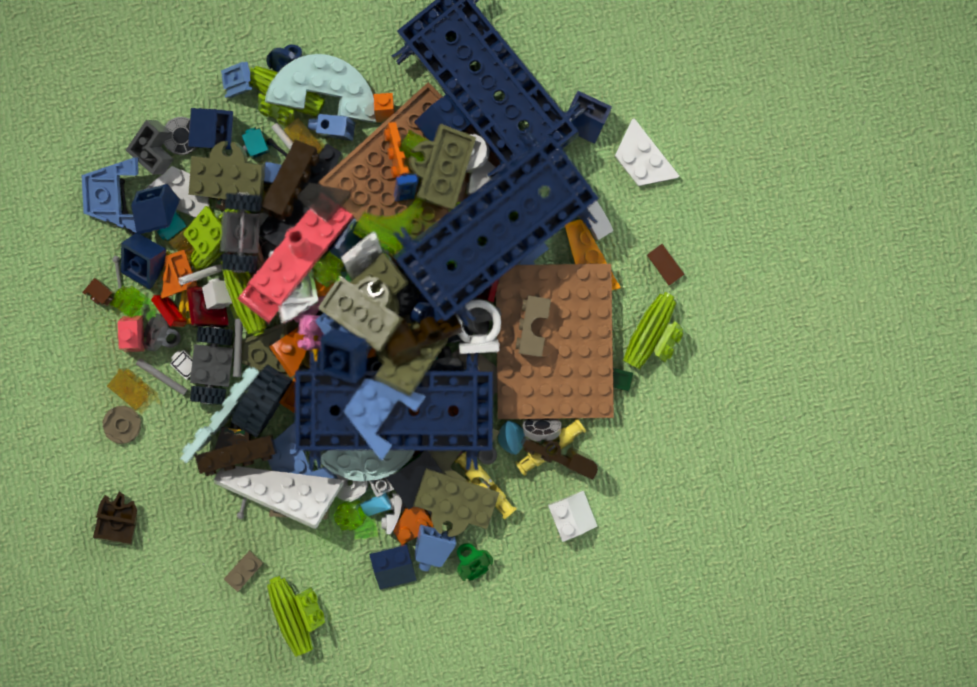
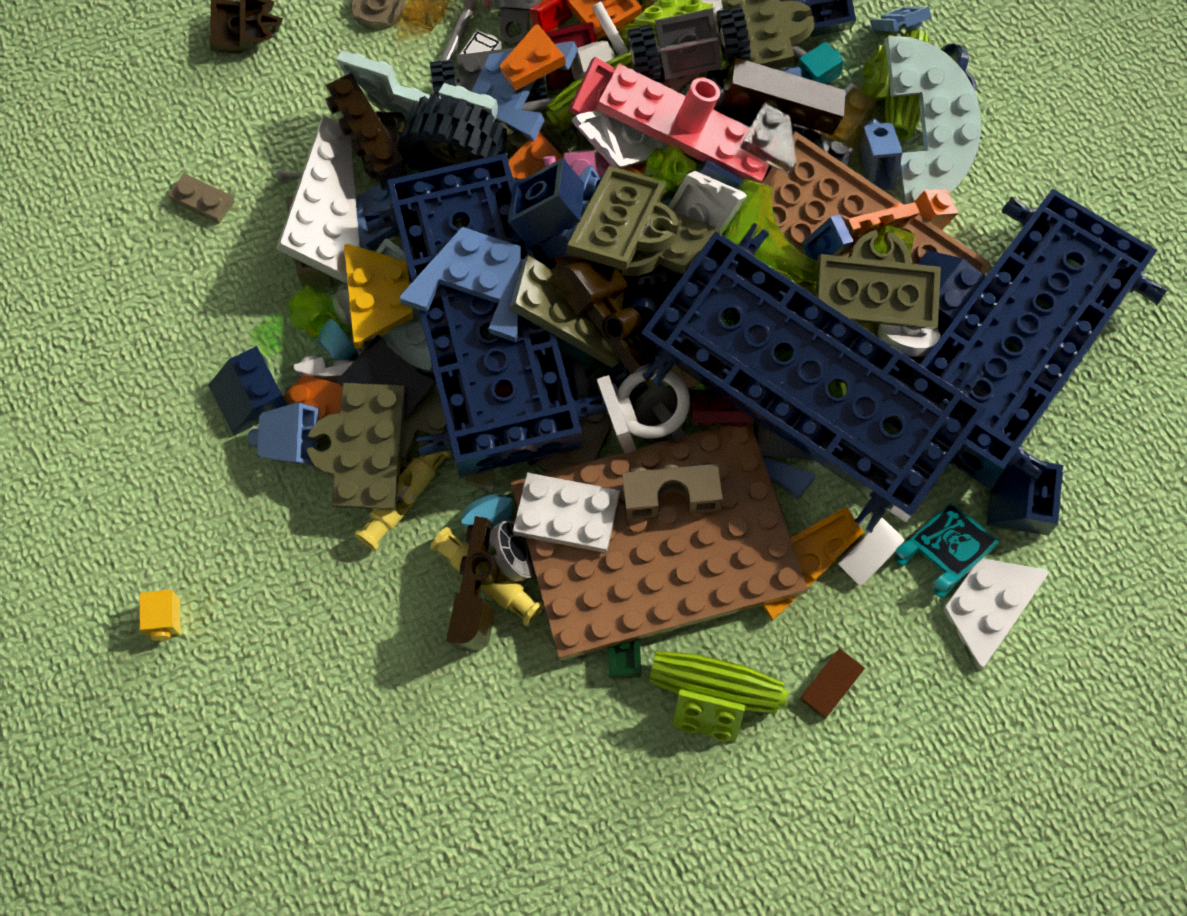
camera: 75 degrees right, 20 degrees down
lime plate [267,575,325,657] -> none
green tile [457,543,493,581] -> none
dark grey tile [478,447,497,465] -> none
white slope [548,491,597,542] -> none
none -> yellow brick [140,589,180,641]
none -> yellow wing [344,244,413,349]
none -> medium blue wing [471,41,578,141]
none -> orange wing [500,24,566,91]
none -> white plate [513,472,620,553]
none -> flag [894,502,999,598]

